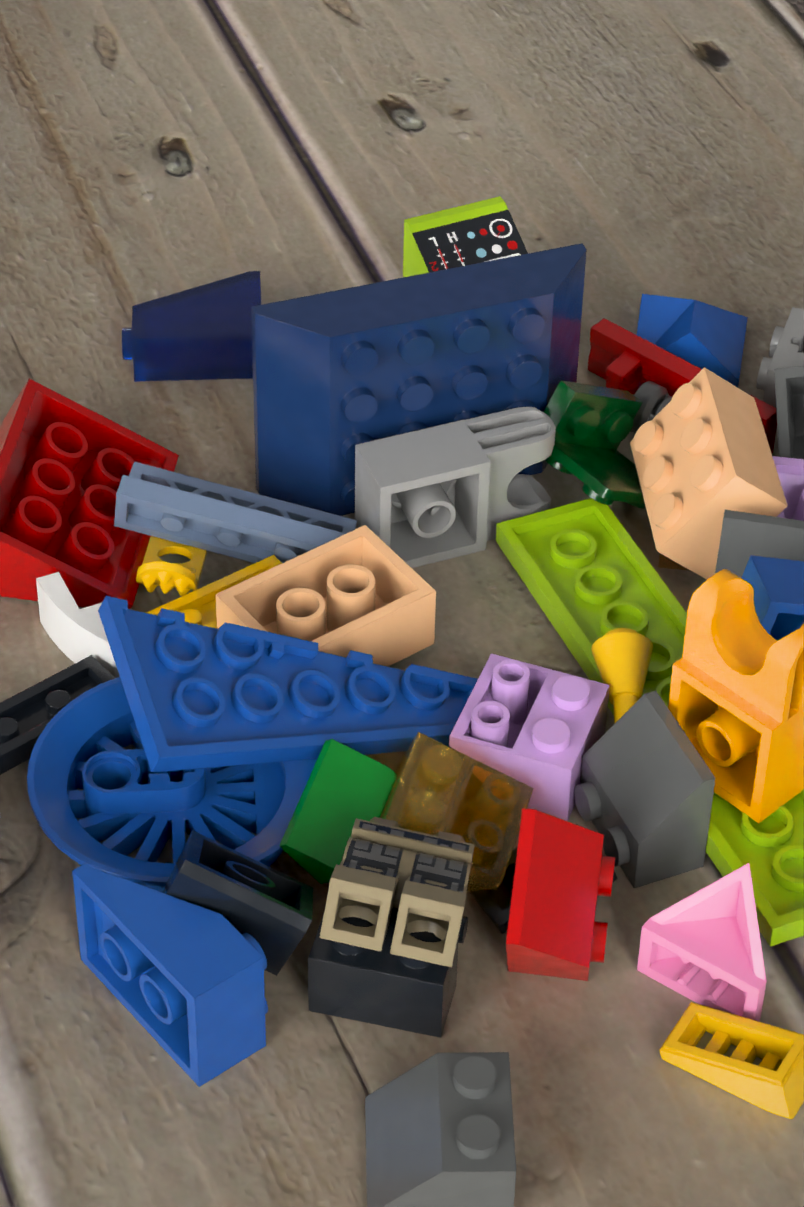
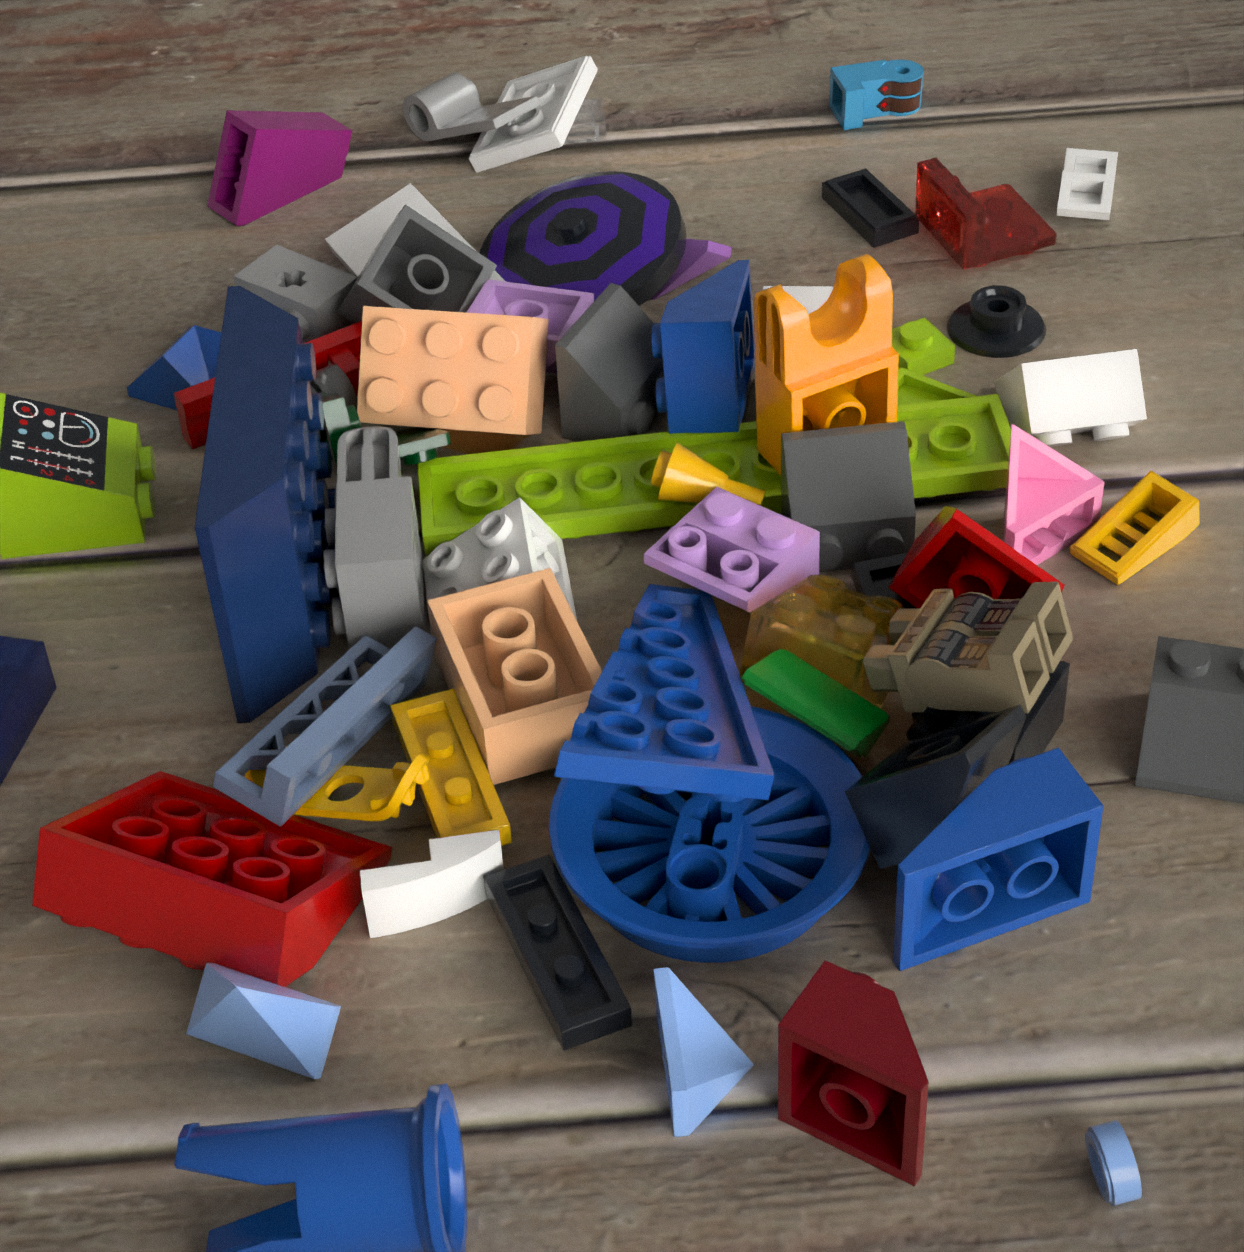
camera: 70 degrees left, 0 degrees up
none -> white bracket [423,497,577,635]

